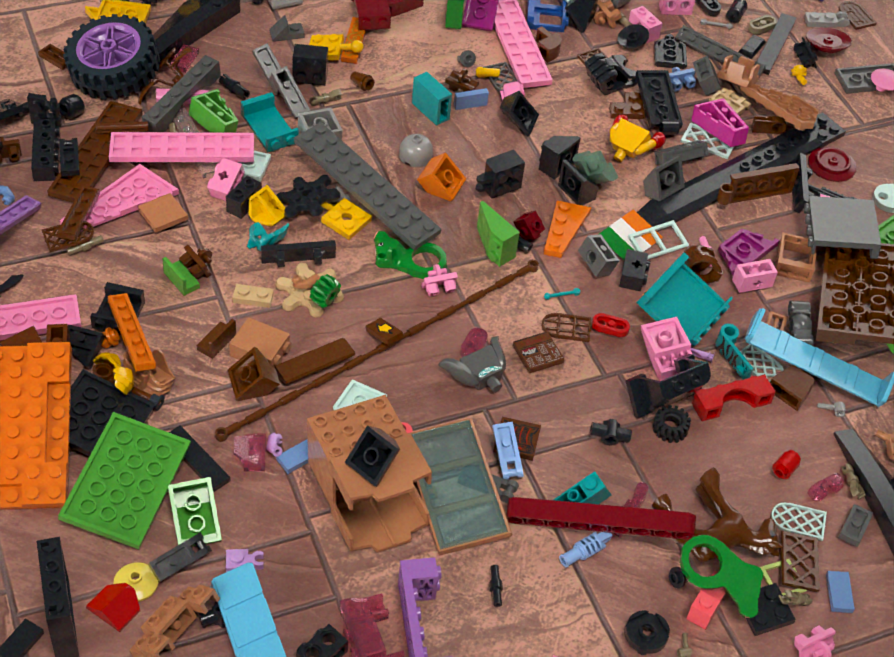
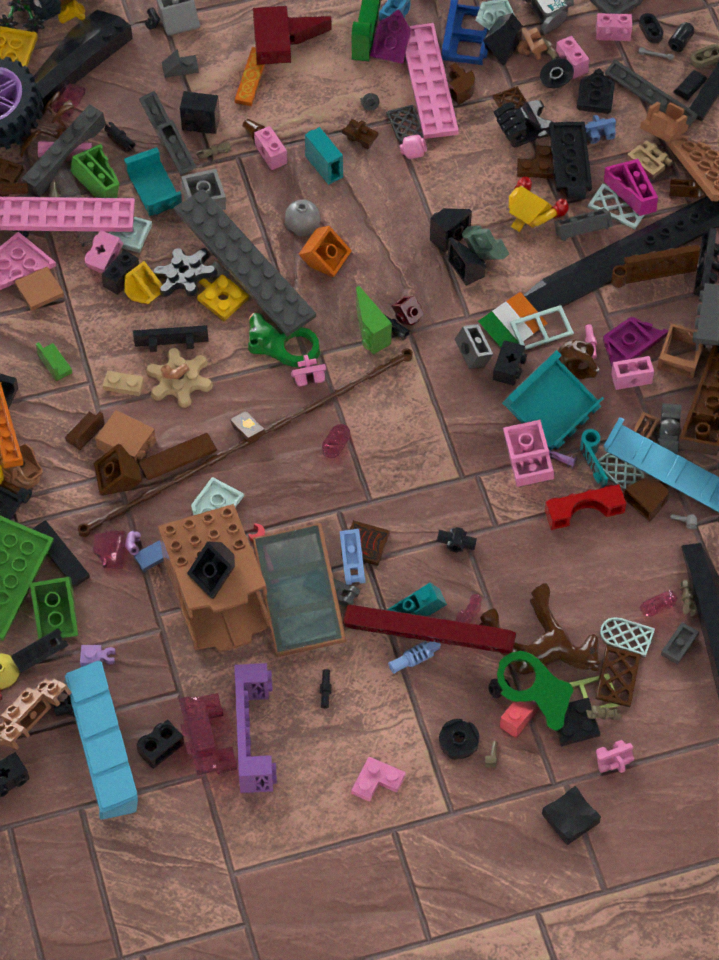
camera: 10 degrees right, 10 degrees up
reddish brown hips [179,245,212,279] -> none
teal hair [247,222,290,251] -> none
yellow plate [309,34,364,60] -> none
green gear [310,274,341,308] -> none
dark grey torso [438,336,506,392] -> none
medium blue tile [454,88,489,110] -> none
black hinge [475,149,525,199] -> none
yellow arm [476,67,500,78] -> none
black slope [500,91,539,136] -> none
reddish brown tile [513,331,564,374] -> none
reddish brown window [541,313,591,342] -> none
orange wing [544,200,591,258] -> none
teal hinge [544,288,581,300] -> none
red plate [592,313,630,337] -> none
black windscreen [625,354,711,418] -> none
dark grey slope [643,155,685,201] -> none
black tyre [653,405,691,443] -> none
dark grey brick [693,55,721,95] -> none
red brick [772,450,801,479] -> none
medium blue tile [826,571,855,613] -> none
none -> bright pink brick [254,126,287,170]

